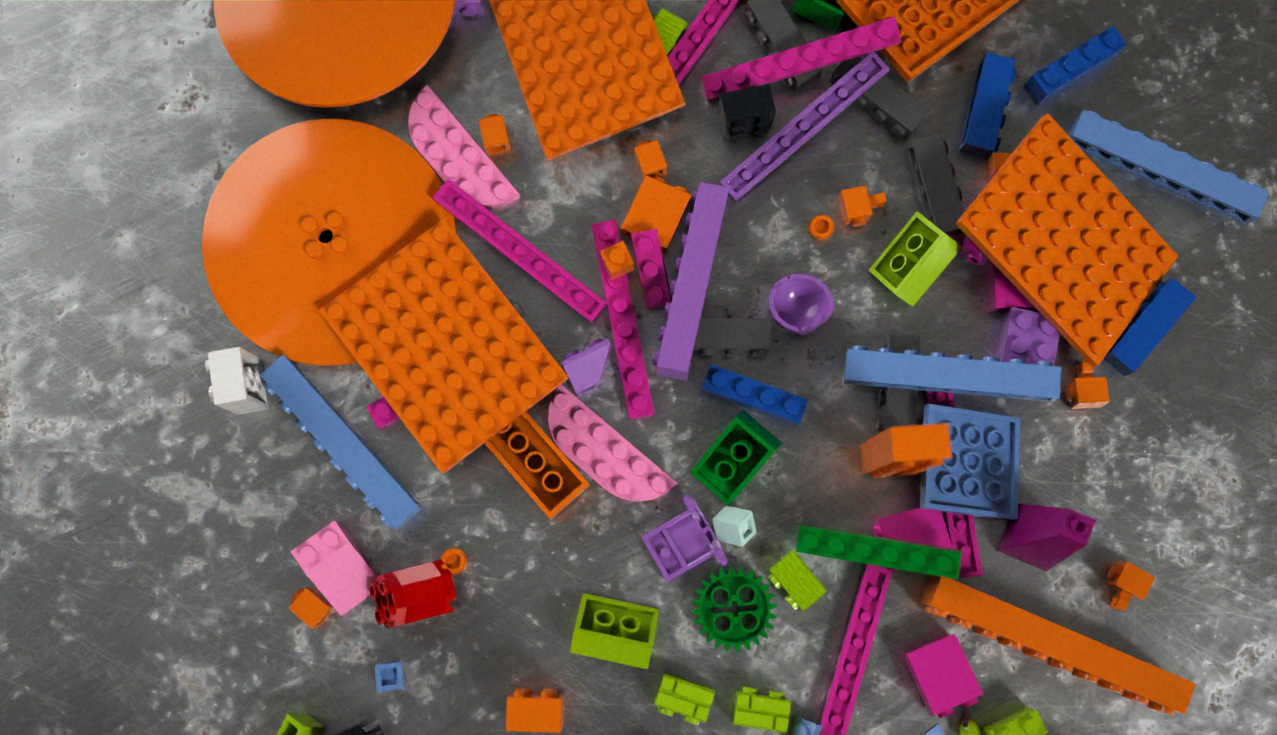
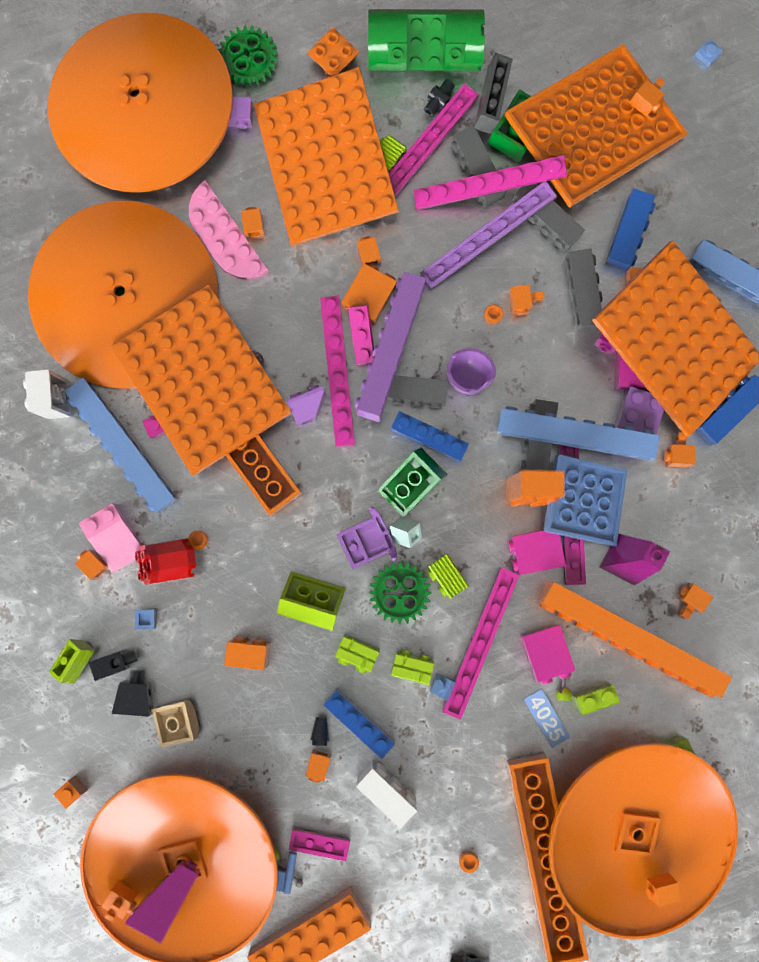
camera: 15 degrees right, 5 degrees up
dark pink plate [433,179,607,323] -> none
bright pink plate [548,385,677,502] -> none
orange brick [600,241,634,281] -> none
black brick [717,84,776,140] -> none
green brick [796,524,963,579] -> none
lime slope [869,211,962,307] -> none
blue brick [1024,26,1127,106] -> none

